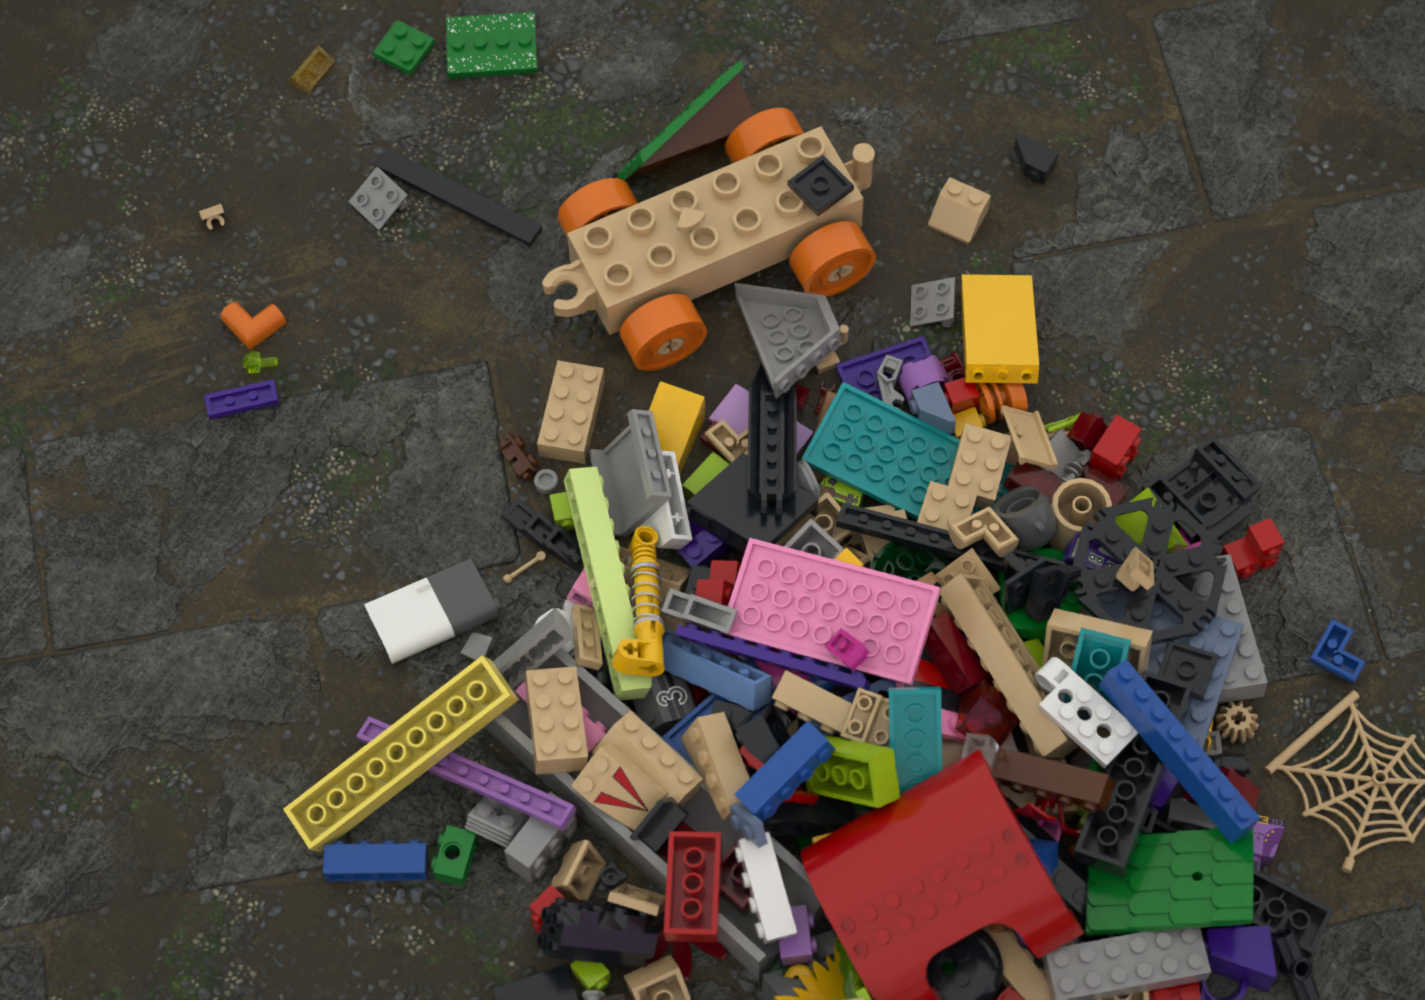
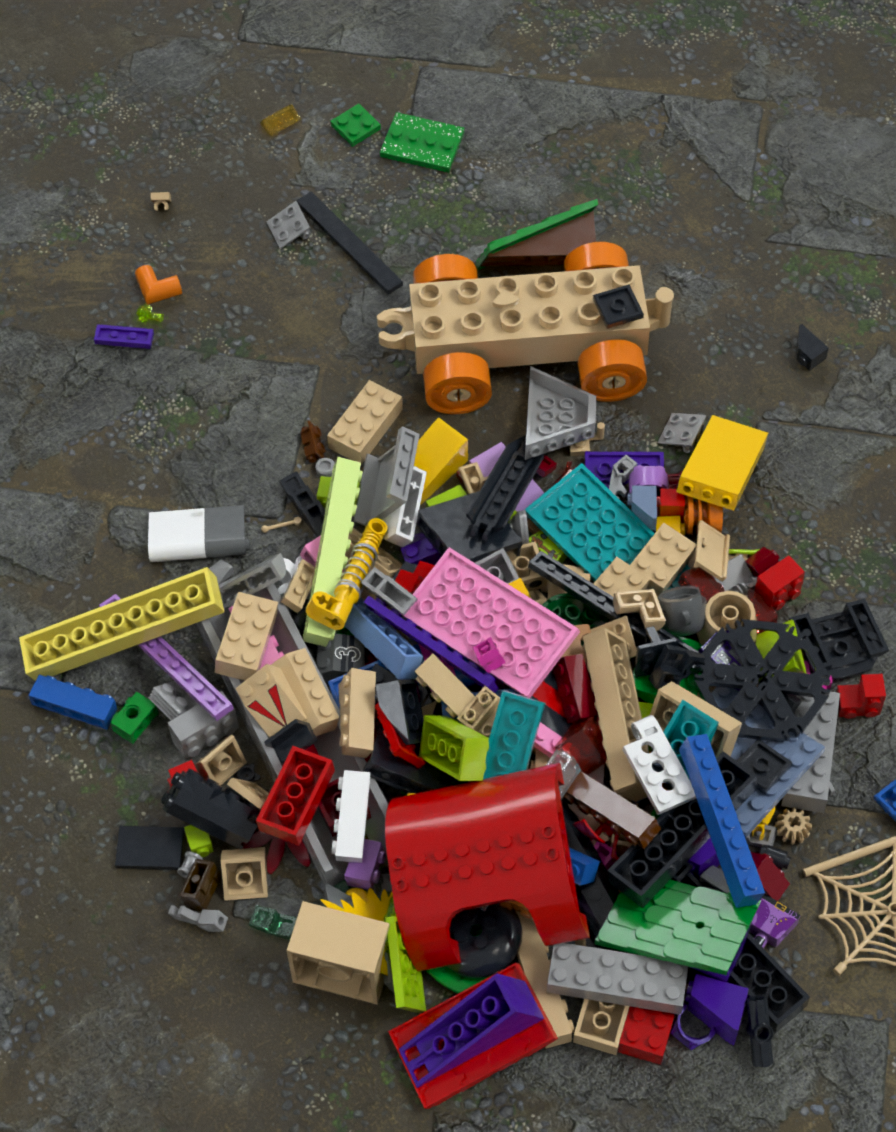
camera: 20 degrees right, 5 degrees down
sand blue plate [729,802,768,848] -> none
blue brick [734,721,835,822] -> none
tan slope [928,177,991,244] -> none
tan slope [1116,547,1155,591] -> none

